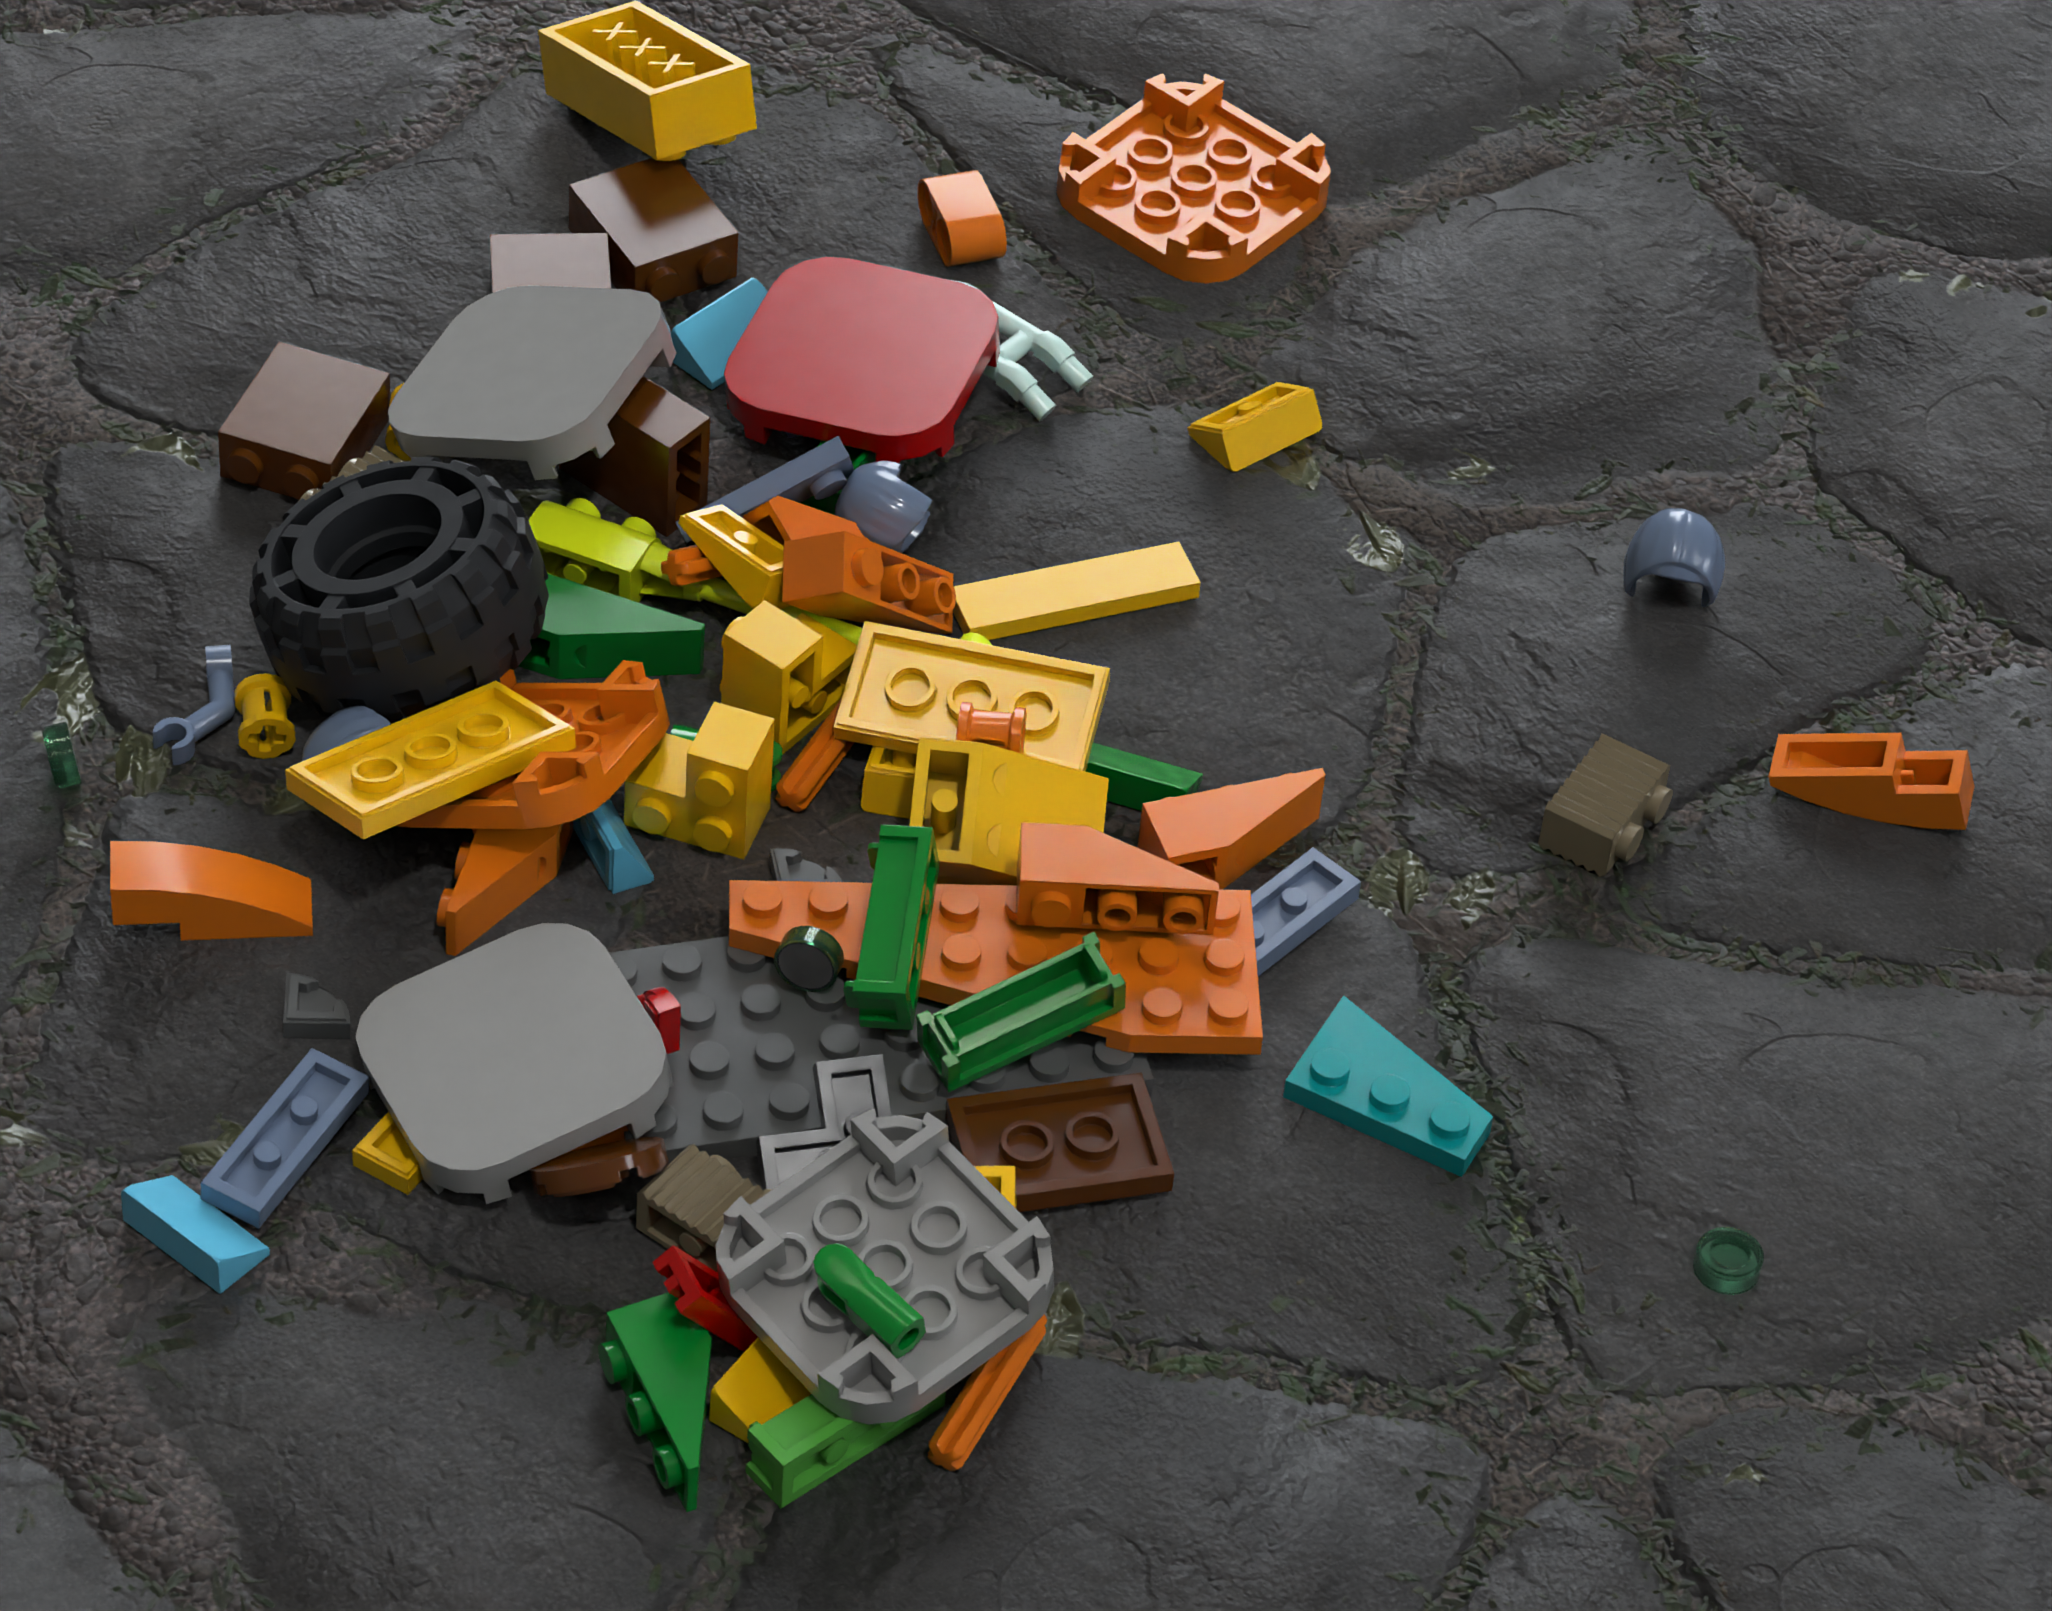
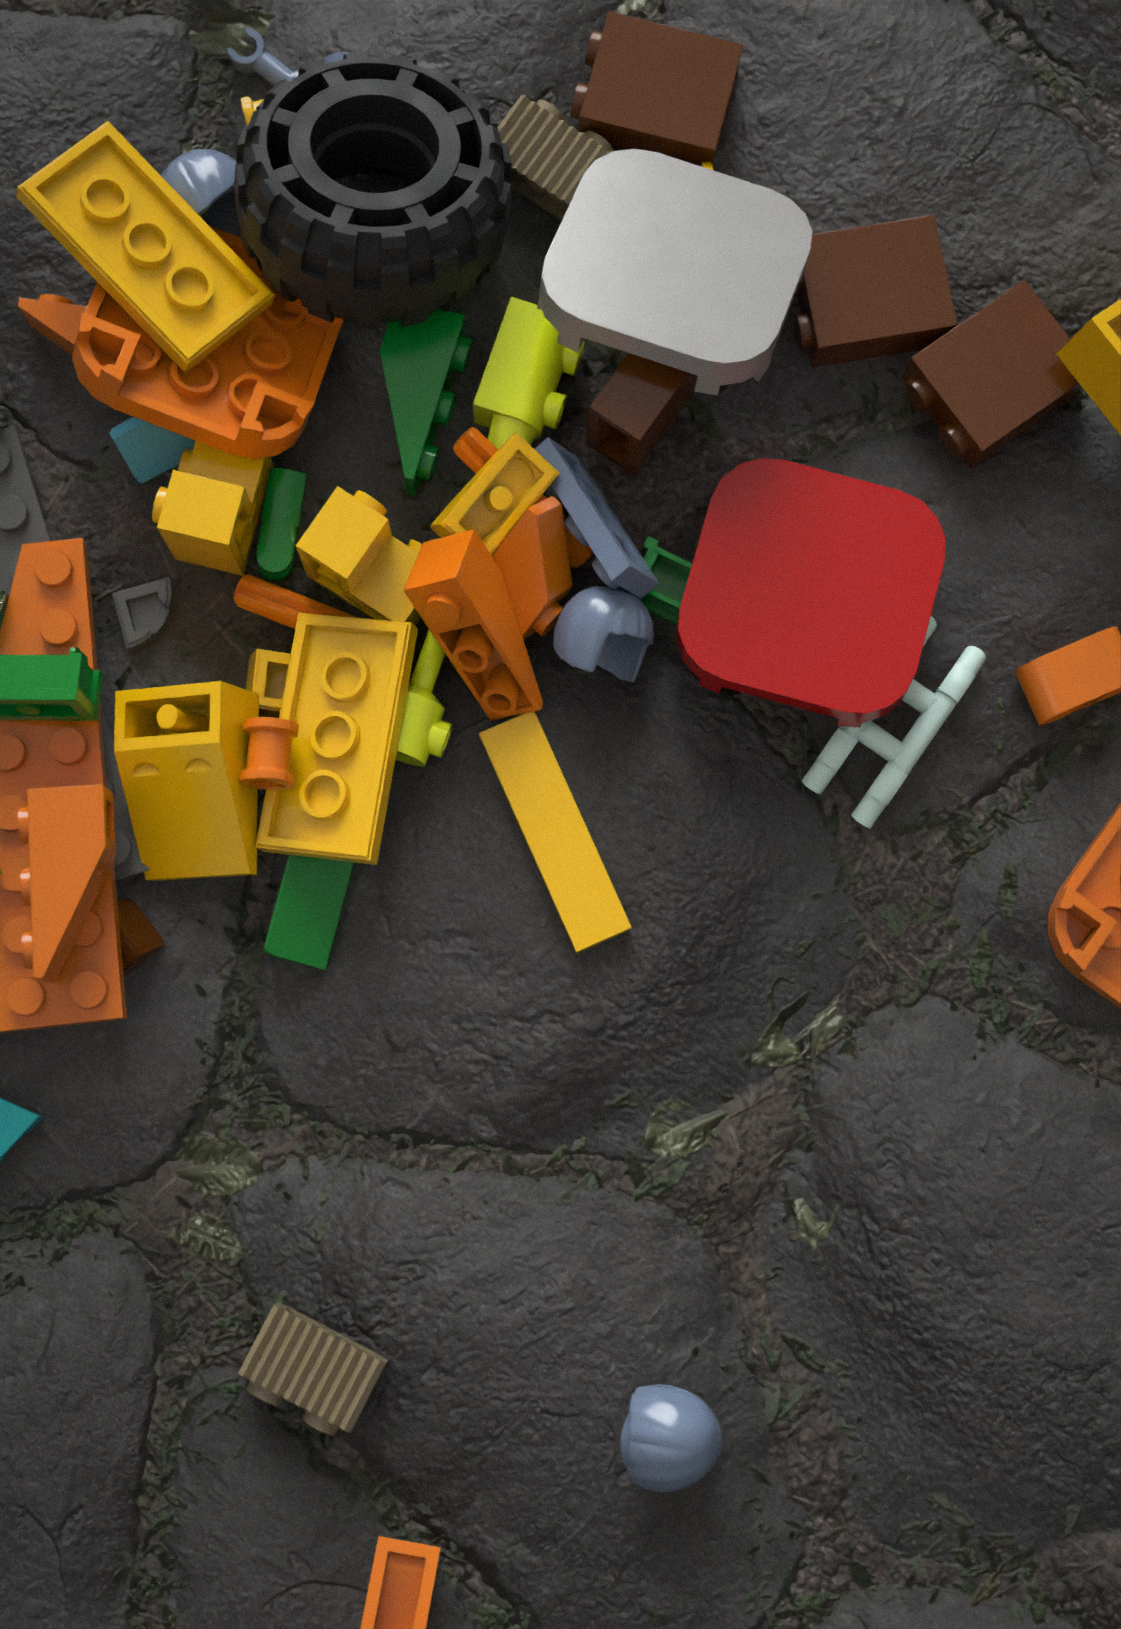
camera: 85 degrees right, 35 degrees up
orange slope [110,841,313,941] -> none
medium azure slope [671,278,768,390] -> none
orange slope [1138,768,1326,890] -> none
yellow slope [1187,382,1322,472] -> none
sand blue plate [1251,847,1361,976] -> none

